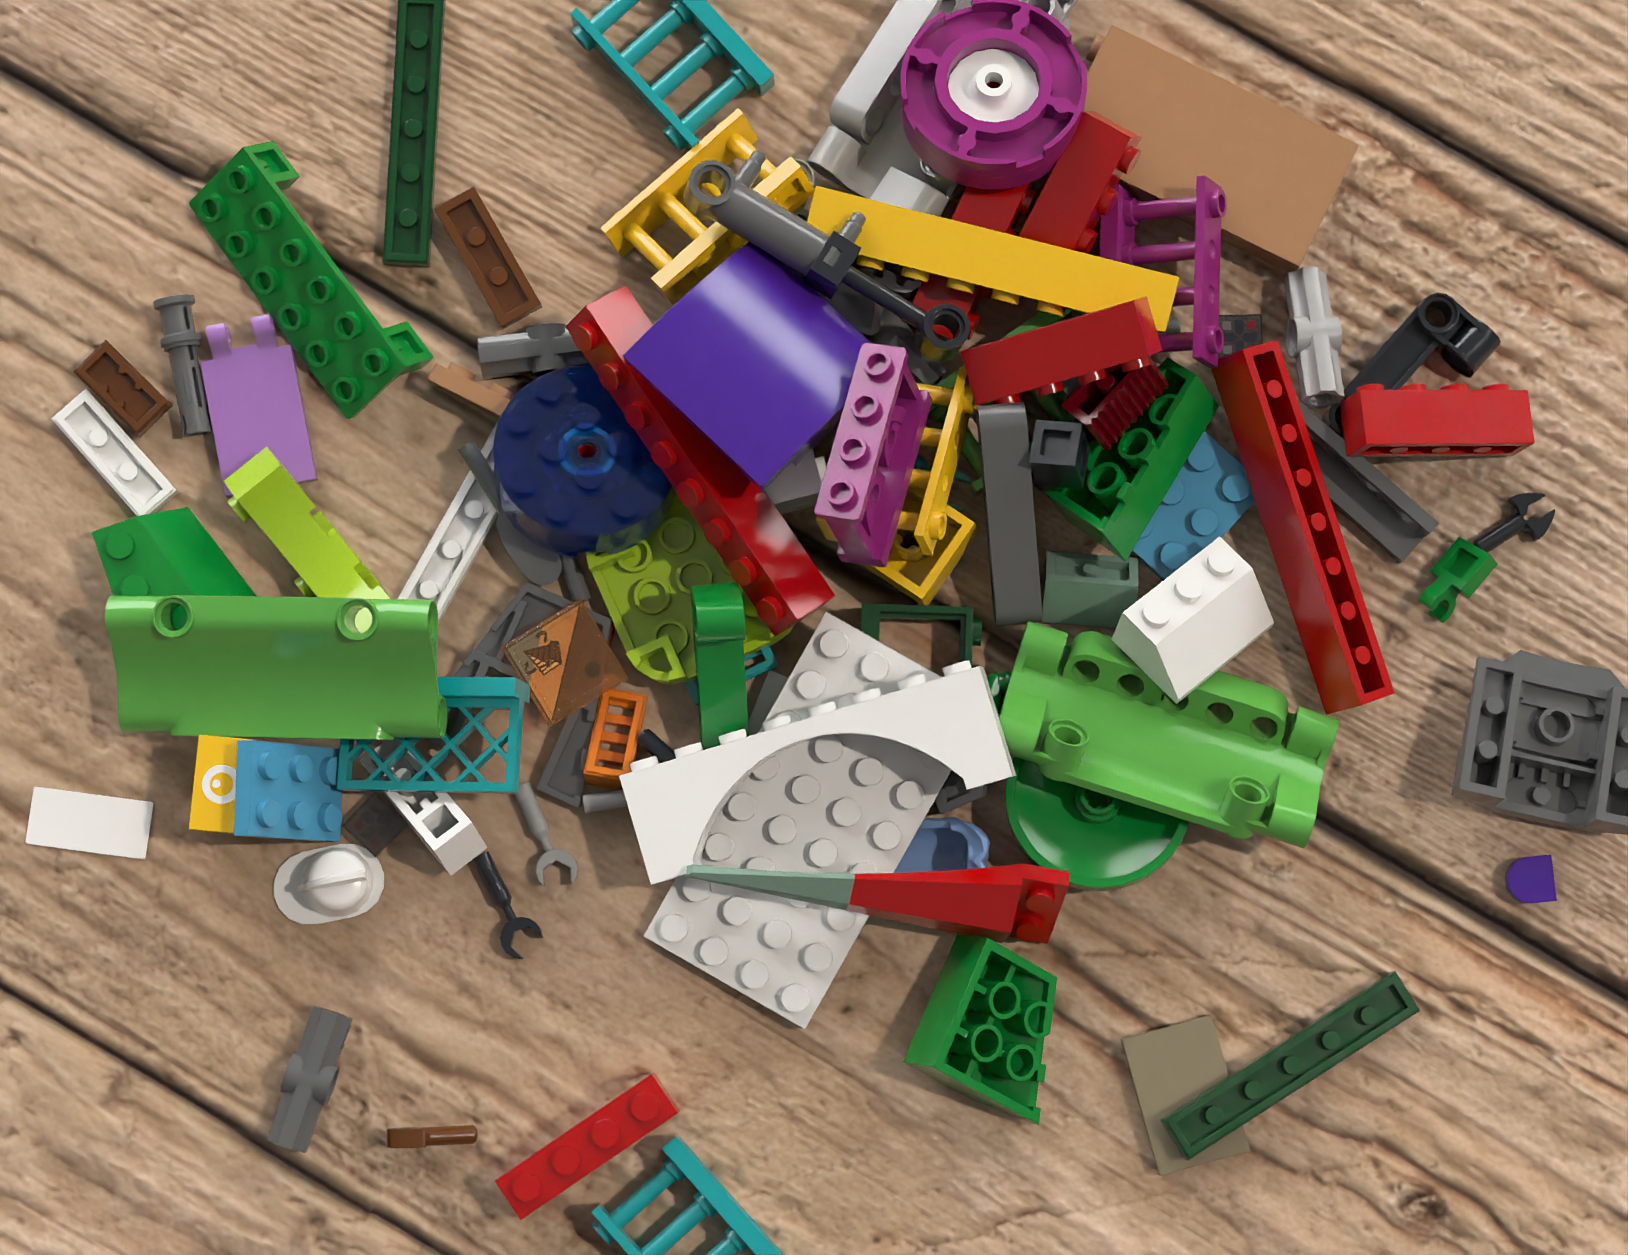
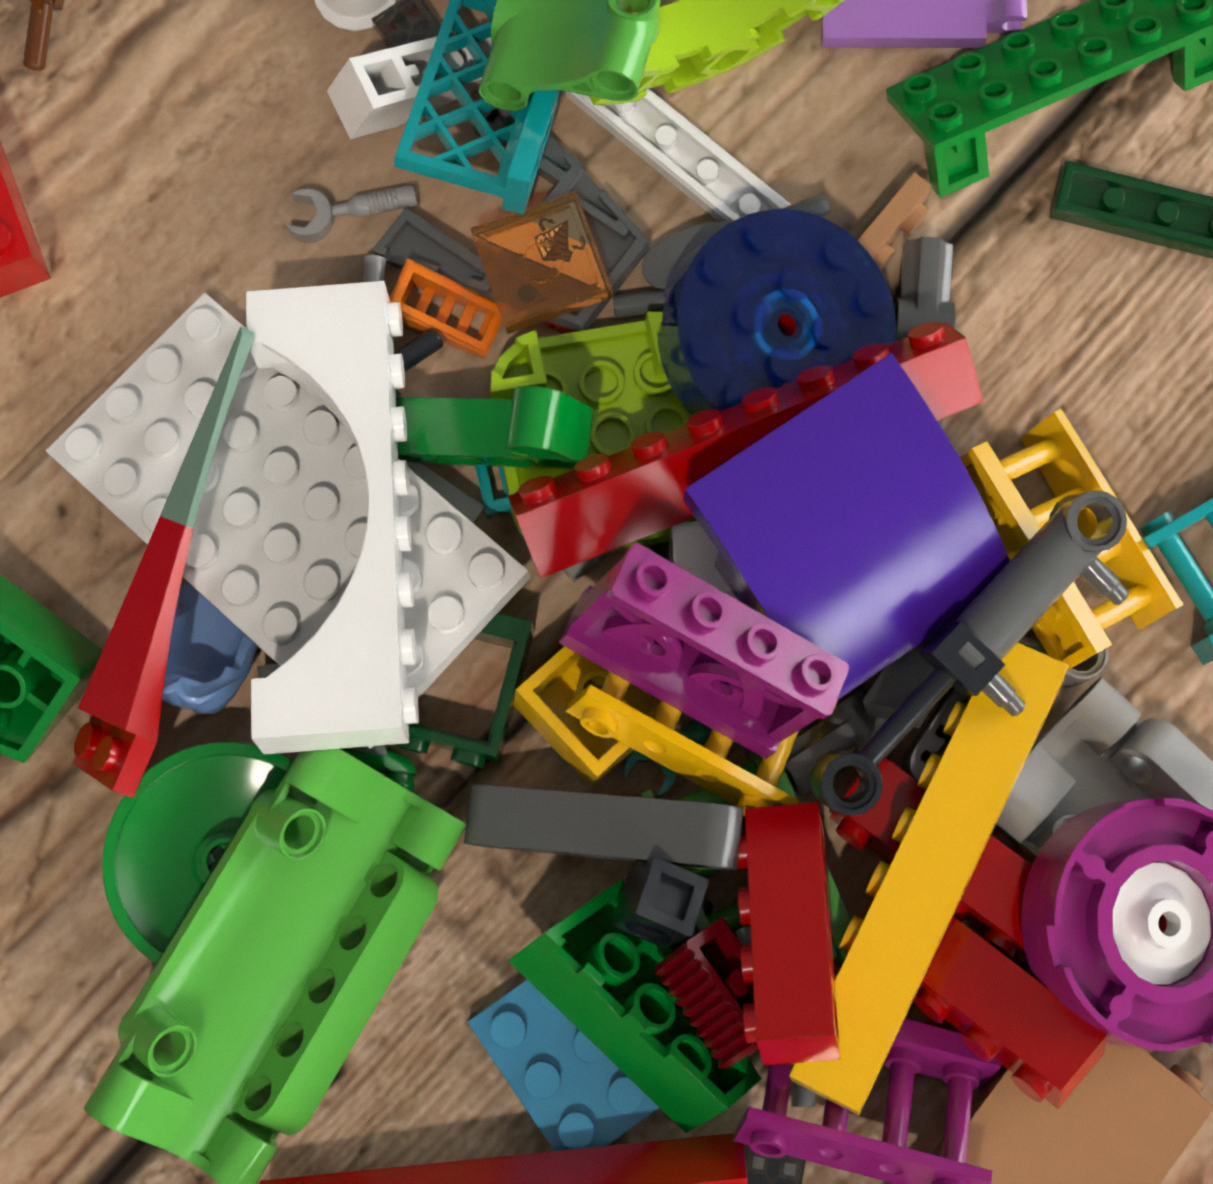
camera: 105 degrees right, 5 degrees down
reddish brown plate [434,186,542,329] -> none
black piece [472,851,543,959] -> none
sand green panel [1042,551,1139,628] -> none
white slope [1111,537,1274,704] -> none

